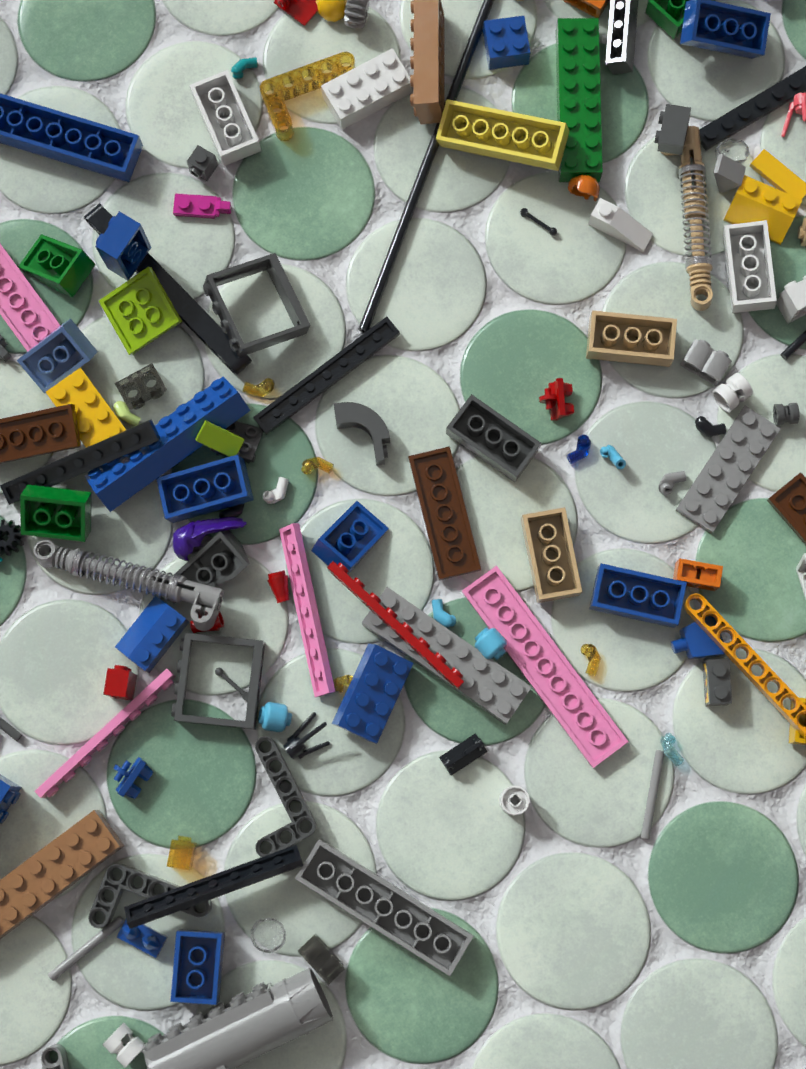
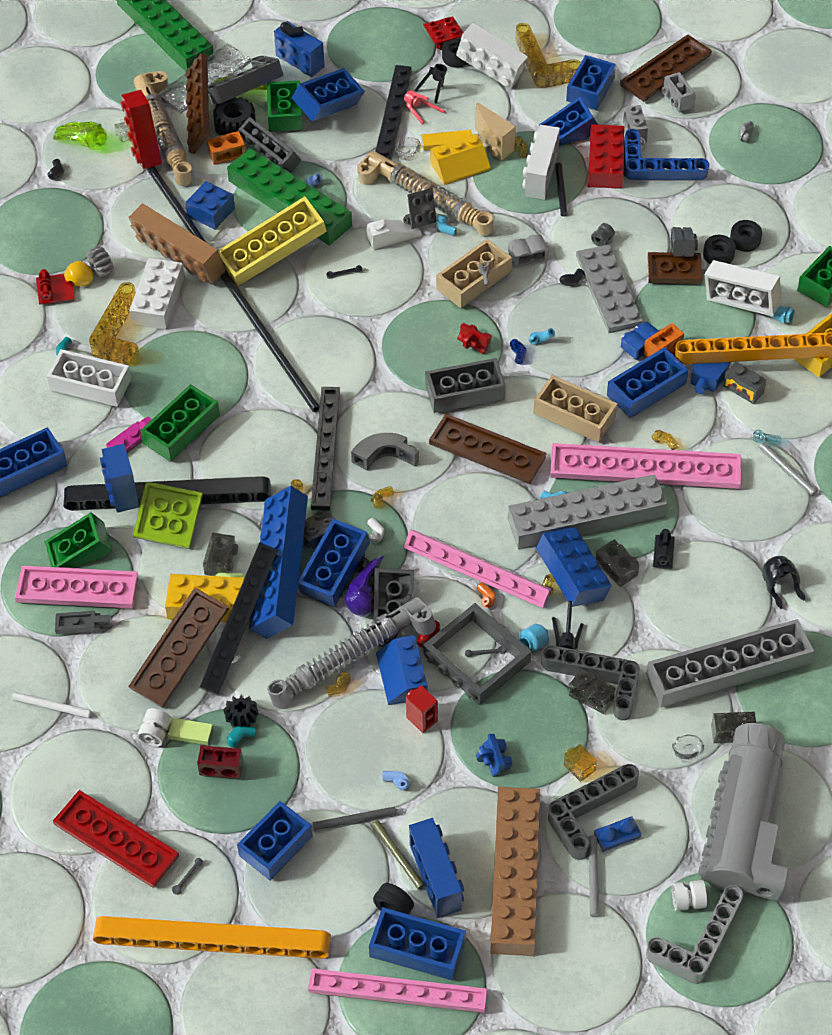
camera: 50 degrees left, 25 degrees down
medium blue slope [17,318,98,394] -> none
green brick [20,485,92,542] -> none
bright pink plate [35,669,176,798] -> none
black plate [124,844,304,929] -> none
blue brick [170,929,225,1005] -> none
dark grey brick [187,145,218,181] -> none
lime tile [195,420,245,457] -> none
dark grey window [203,253,311,358] -> none
red cone [267,570,290,603] -> none
blue slope [311,501,389,574] -> none
red plate [327,561,464,690] -> none
medium azure head [475,627,507,660] -> none
white wheel [499,785,530,815] -> none
orange hair [568,175,600,201] -> none
dark grey brick [654,104,691,155] -> none
light grey arm [658,471,686,495] -> none
white wheel [712,373,753,413] -> none
light grey slope [714,154,746,193] -> none
white brick [723,220,777,313] -> none
none -> green brick [140,384,220,462]
none -> medium blue arm [305,173,322,188]
none -> clear yellow arm [326,672,351,696]
none -> light blue arm [382,771,410,790]
none -> dark grey hinge [403,188,437,229]
none -> medium azure arm [436,214,457,236]
none -> orange arm [477,582,496,608]
none -> light grey hand [479,261,489,286]
none -> clear smoke brick [569,669,616,714]
none -> clear smoke brick [596,539,639,587]
none -> blue brick [621,321,659,360]
none -> black hair [762,556,805,609]

